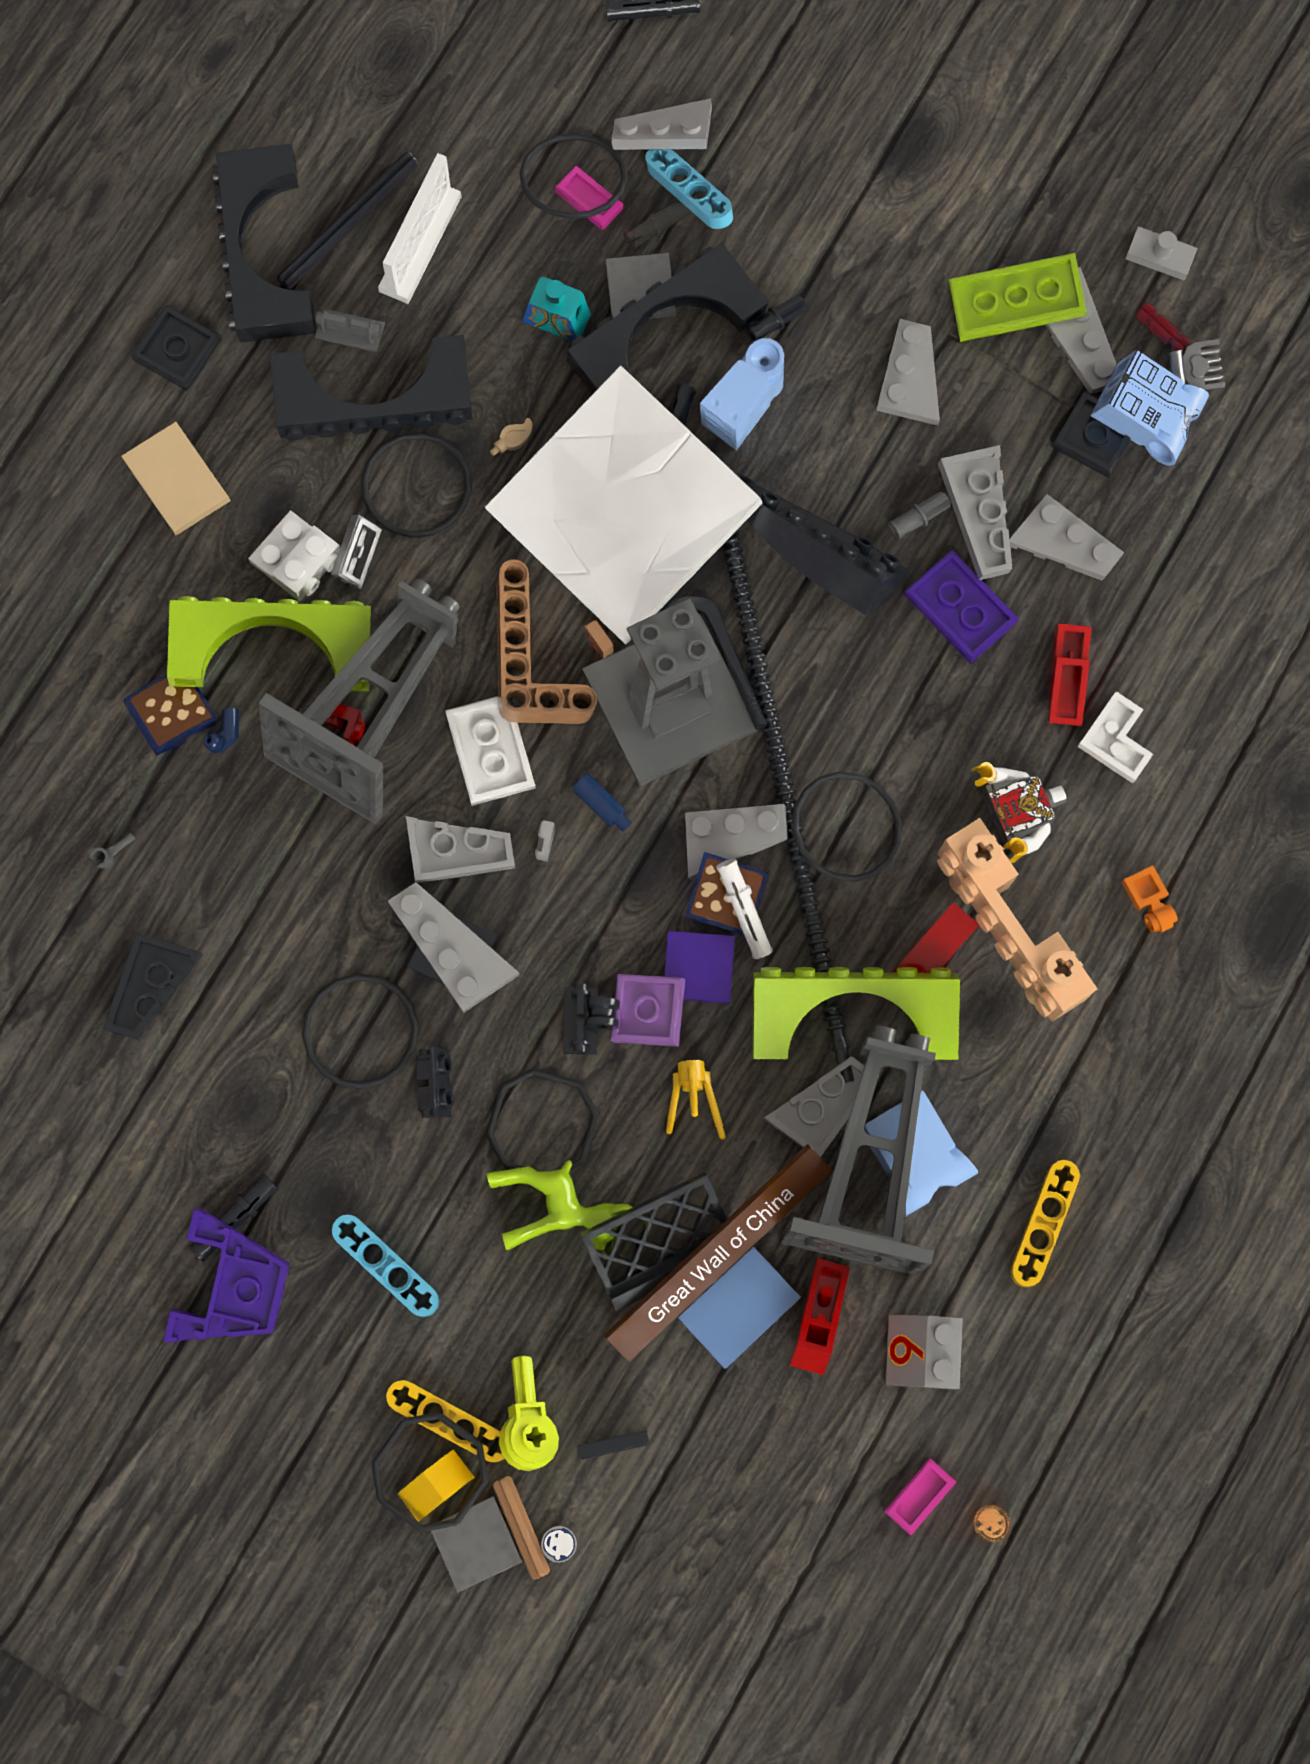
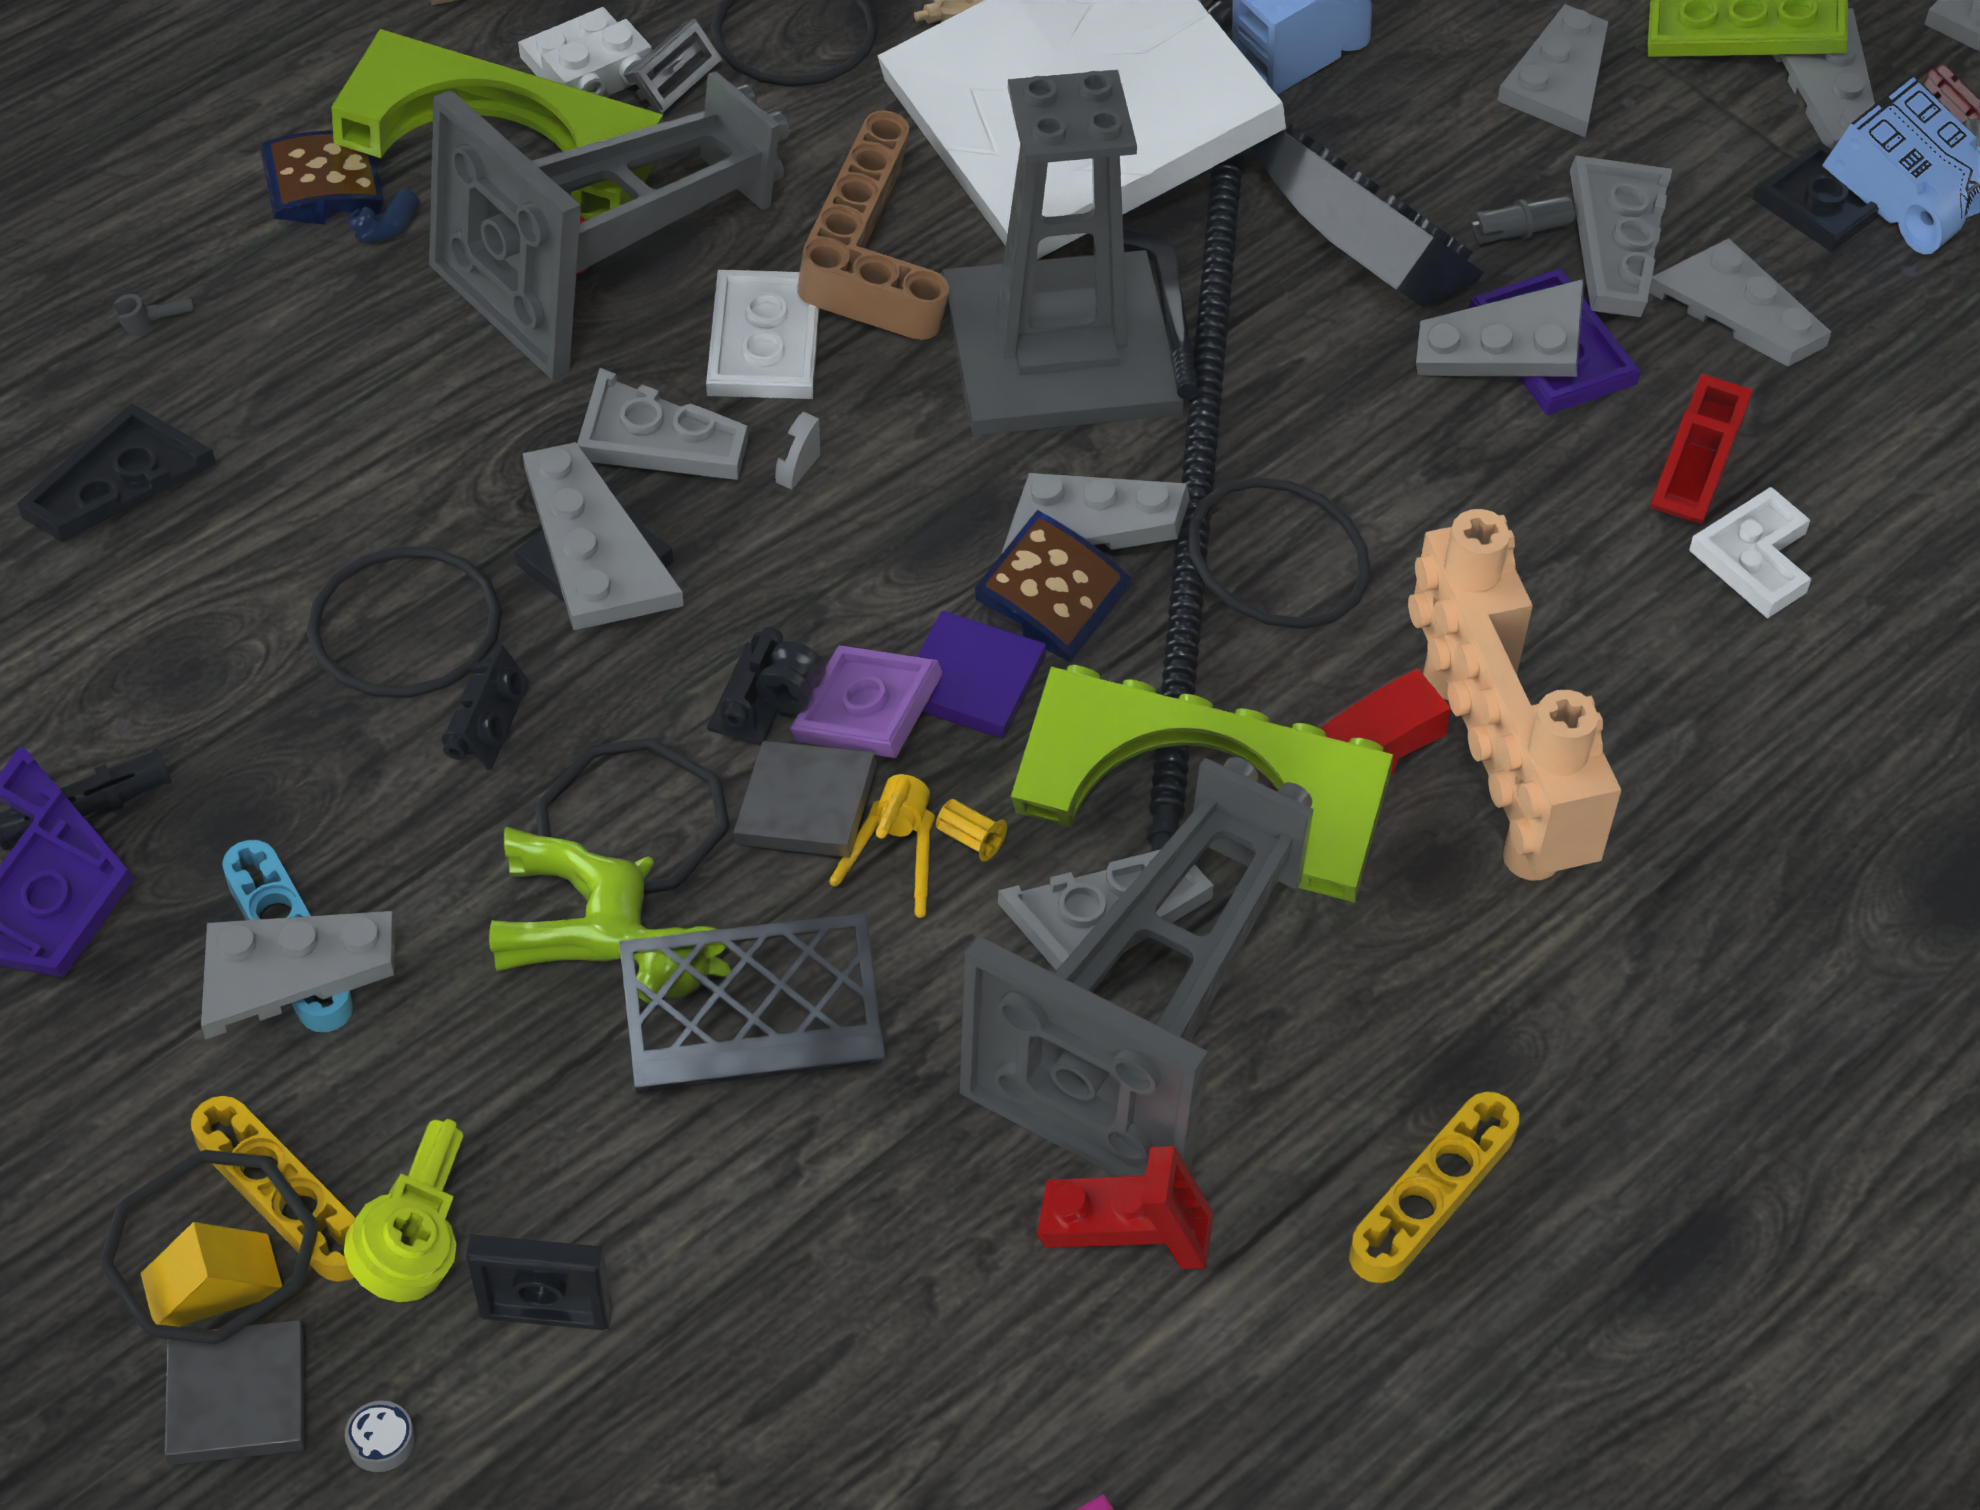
camera: 20 degrees right, 25 degrees down
medium nougat axle [493,1476,550,1580] -> none
dark blue cylinder [572,773,632,832] -> none
medium nougat tile [585,620,614,659] -> none
reddish brown tile [604,1144,833,1362] -> none
medium blue tile [678,1247,801,1369] -> none
white pin [716,859,773,959] -> none
red slope [790,1258,850,1375] -> none
light blue piece [864,1090,978,1217] -> none
light grey slope [885,1315,963,1390] -> none
torso [972,762,1067,863] -> none
orange plate [1121,865,1178,933] -> none
none -> light grey wing [201,911,395,1040]
none -> flat silver tile [733,741,877,857]
none -> yellow piece [936,799,1007,861]
none -> red bracket [1037,1146,1214,1270]
none -> light grey wing [1416,279,1583,376]

